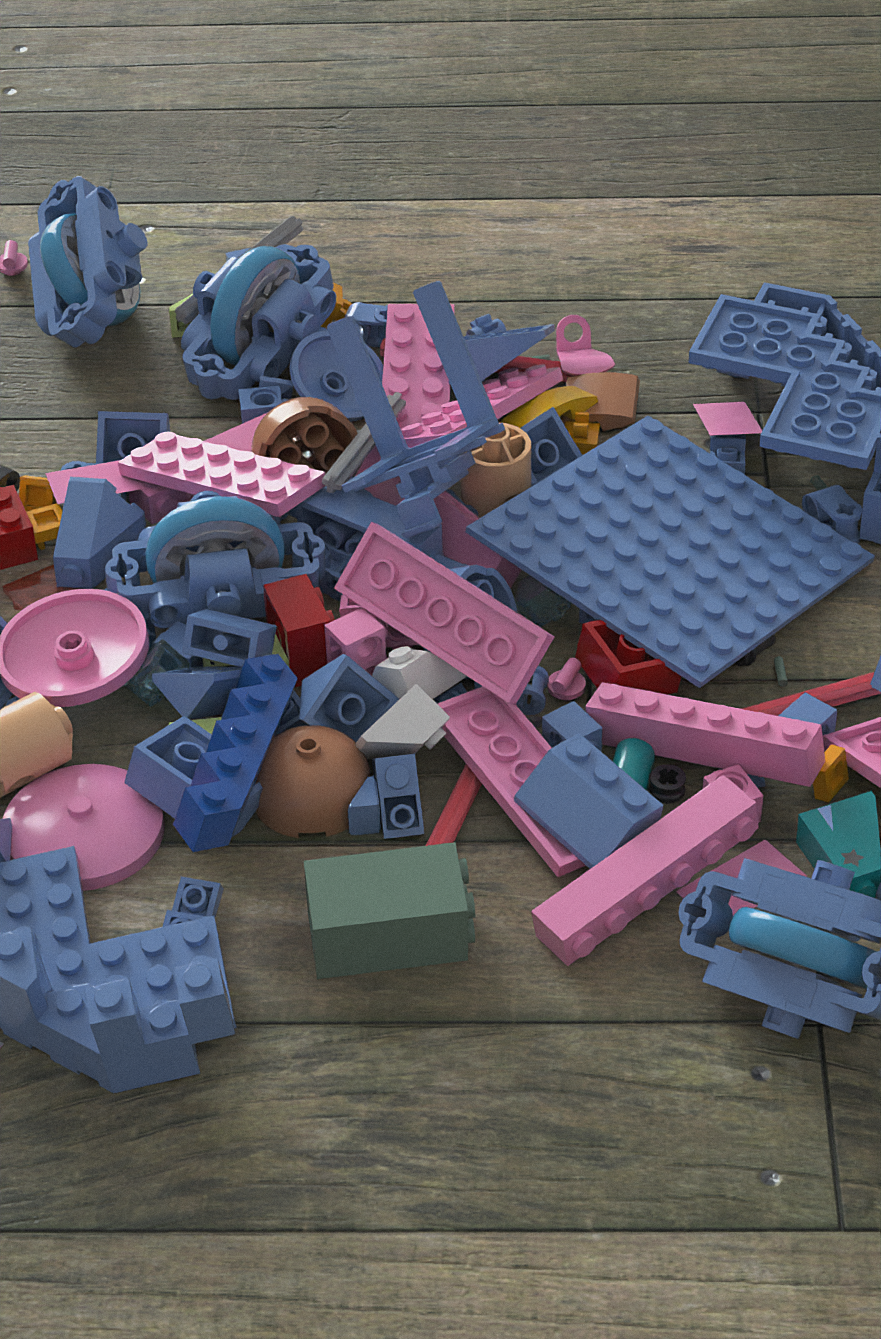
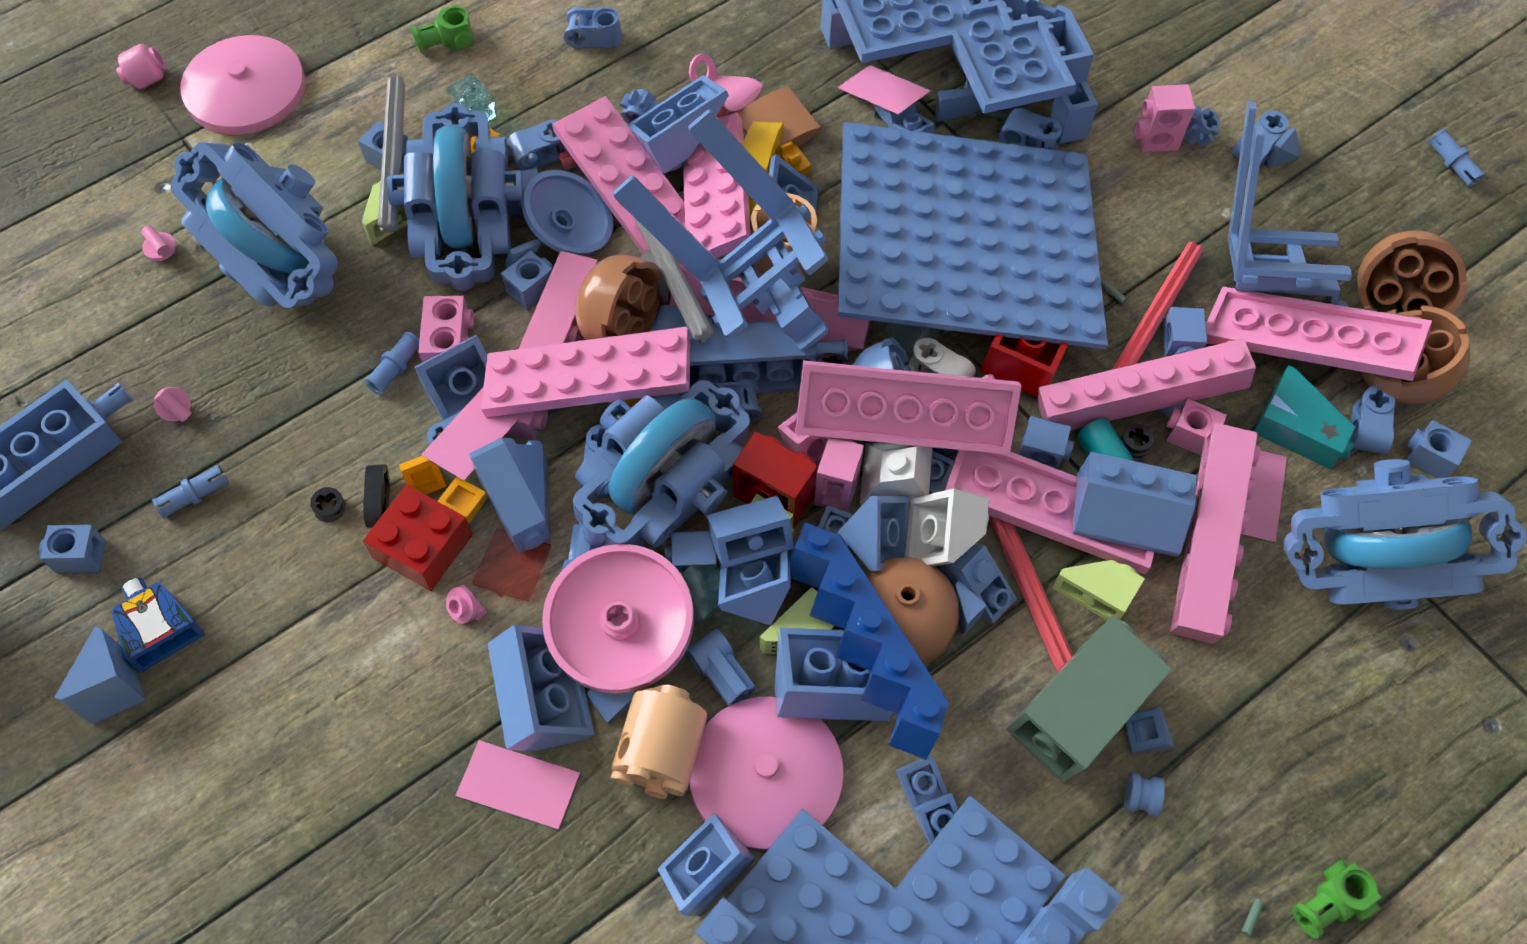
camera: 40 degrees left, 20 degrees up
none -> bright pink head [116,44,167,90]
none -> bright pink dish [180,35,306,135]
none -> medium blue pin [365,332,419,395]
none -> bright green connector [410,4,474,53]
none -> bright pink brick [418,296,474,363]
none -> clear light blue brick [446,73,497,121]
none -> medium blue piece [564,7,623,49]
none -> medium blue piece [686,629,755,706]
none -> white piece [908,338,976,377]
none -> medium blue slope [935,79,981,121]
none -> yellowish green slope [1052,560,1145,620]
none -> medium blue wheel [1124,772,1165,817]
none -> medium blue slope [1125,707,1175,753]
none -> sand green piece [1241,899,1264,937]
none -> bright green connector [1292,859,1382,939]

